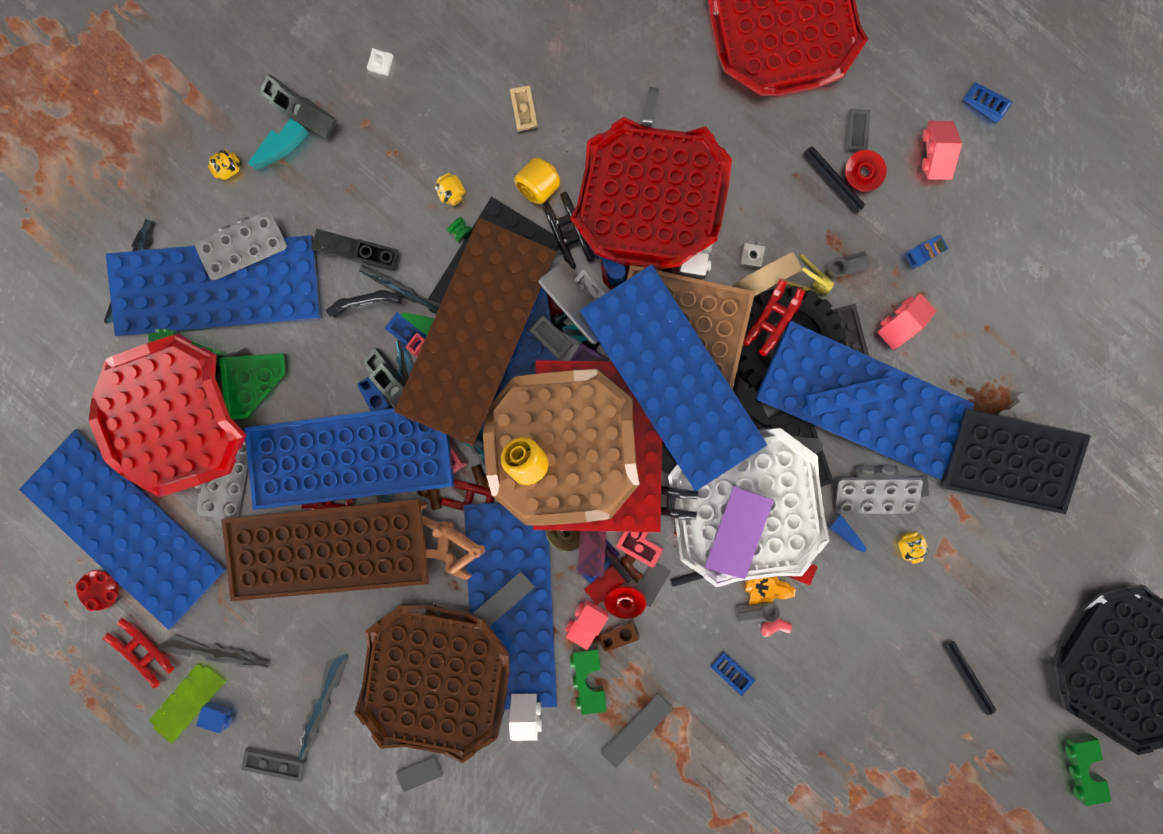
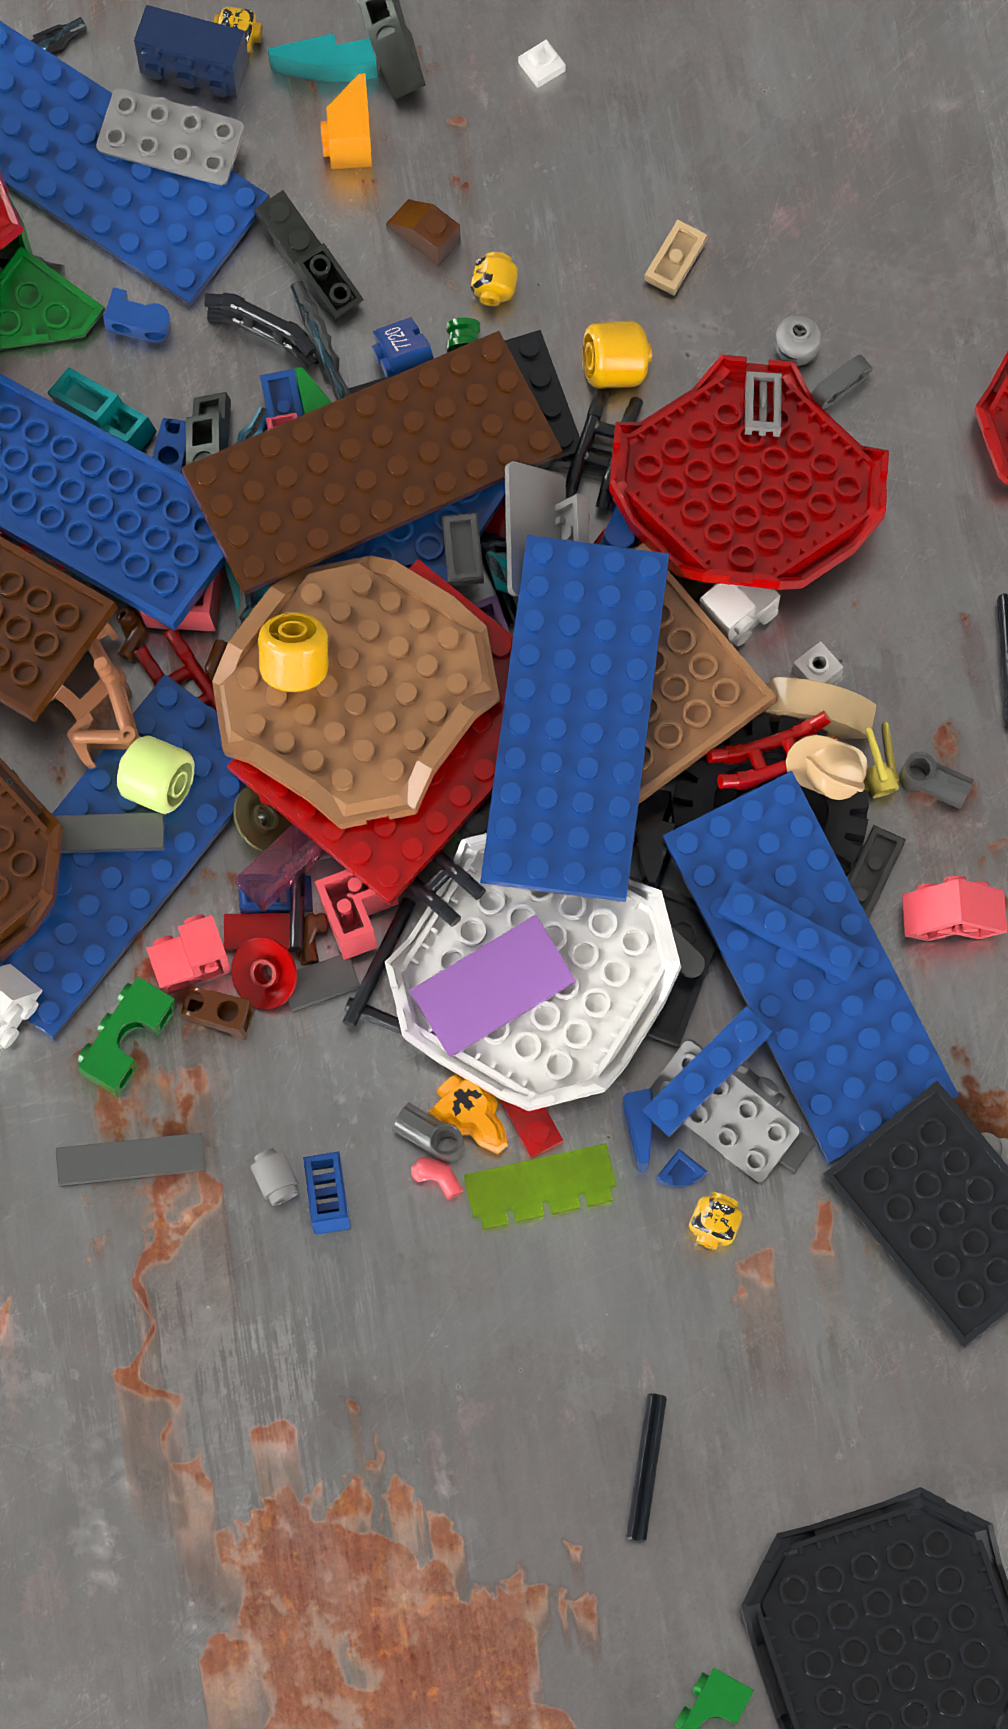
camera: 40 degrees right, 15 degrees down
none -> teal slope [47,367,157,451]
none -> blue leg [103,287,171,342]
none -> yellowish green head [117,735,194,814]
none -> dark blue brick [134,5,249,98]
none -> light grey brick [250,1148,299,1206]
none -> light orange slope [320,73,372,169]
none -> black bar [342,897,416,1028]
none -> blue brick [371,317,434,379]
none -> reddish brown slope [386,199,461,266]
none -> clear neon green windscreen [464,1143,617,1230]
none -> blue plate [642,1006,773,1137]
none -> blue tile [656,1149,708,1187]
none -> light grey tile [745,371,782,437]
none -> light grey head [775,314,821,366]
none -> tan piece [786,735,868,800]

